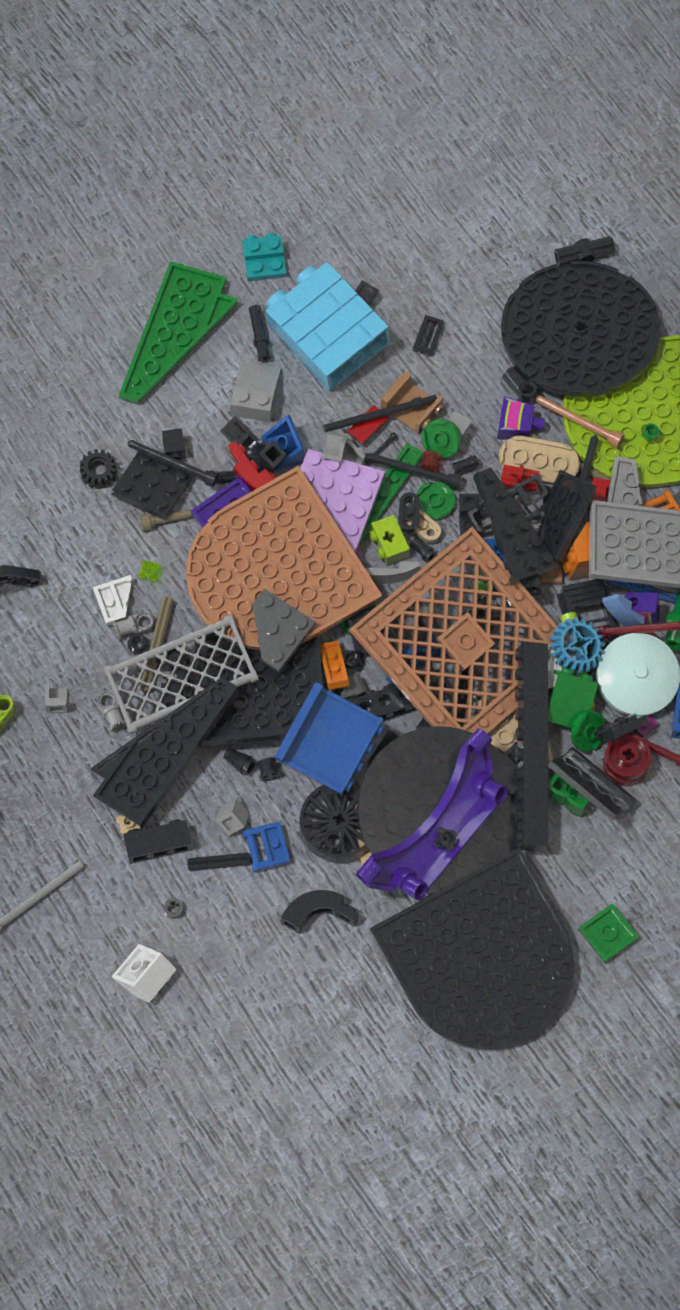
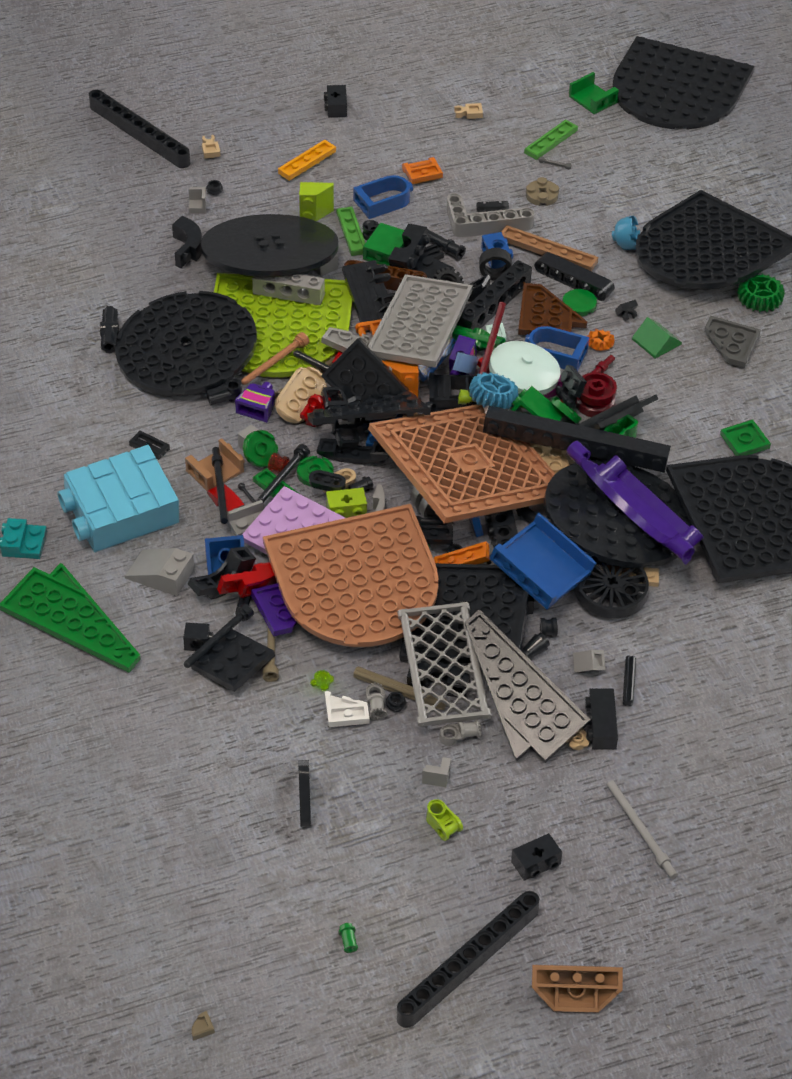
camera: 75 degrees left, 20 degrees down
black tyre [80,449,117,489] -> none
white slope [112,944,177,1003] -> none
dark grey bush [164,898,183,919] -> none
blue plate [243,822,290,873] -> none
black pin [248,305,271,362] -> none
dark grey plate [252,589,316,673] -> none
black arch [281,890,359,934] -> none
light grey panel [322,431,348,462] -> none
black plate [434,827,457,851] -> none
black pin [452,455,479,474] -> none
green hinge [642,423,660,441] -> none

